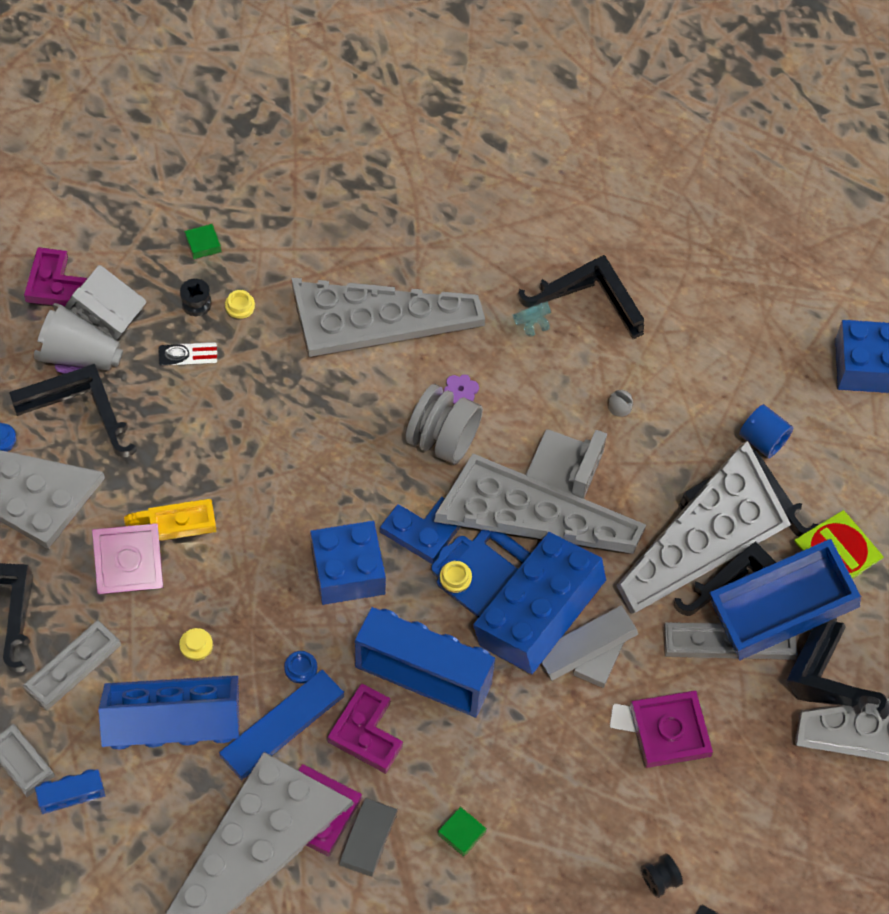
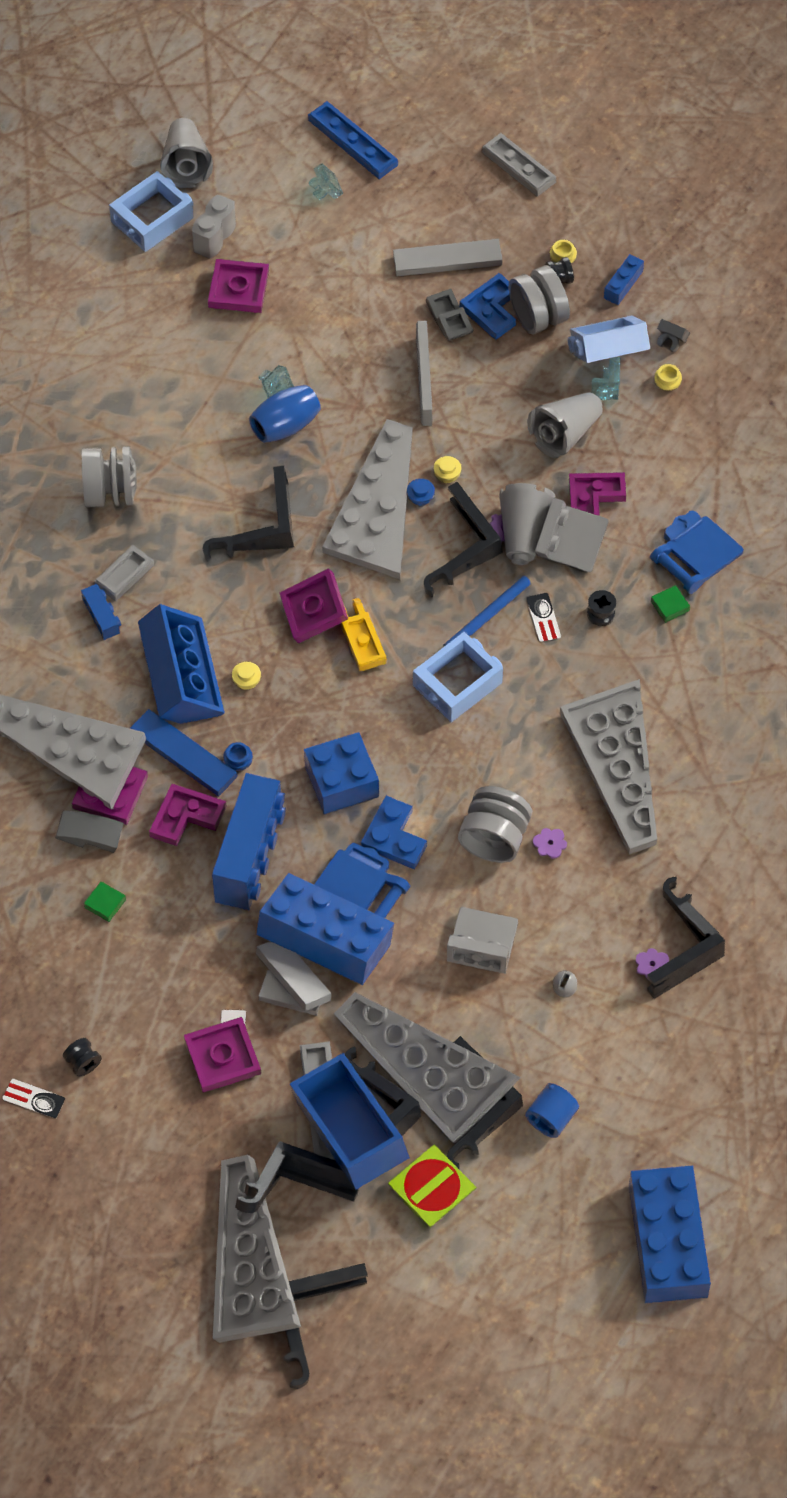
camera: 85 degrees right, 0 degrees up
light grey tile [23,620,121,711] -> none
light yellow plate [225,290,255,319] -> none
light grey wing [434,454,646,554] -> none
light yellow plate [440,561,472,593] -> none
clear light blue tile [512,301,552,337] -> none
none -> light blue window [413,632,503,723]
none -> blue bar [443,576,531,646]
none -> medium lavender plant [636,948,669,979]
none -> blue piece [650,511,744,594]

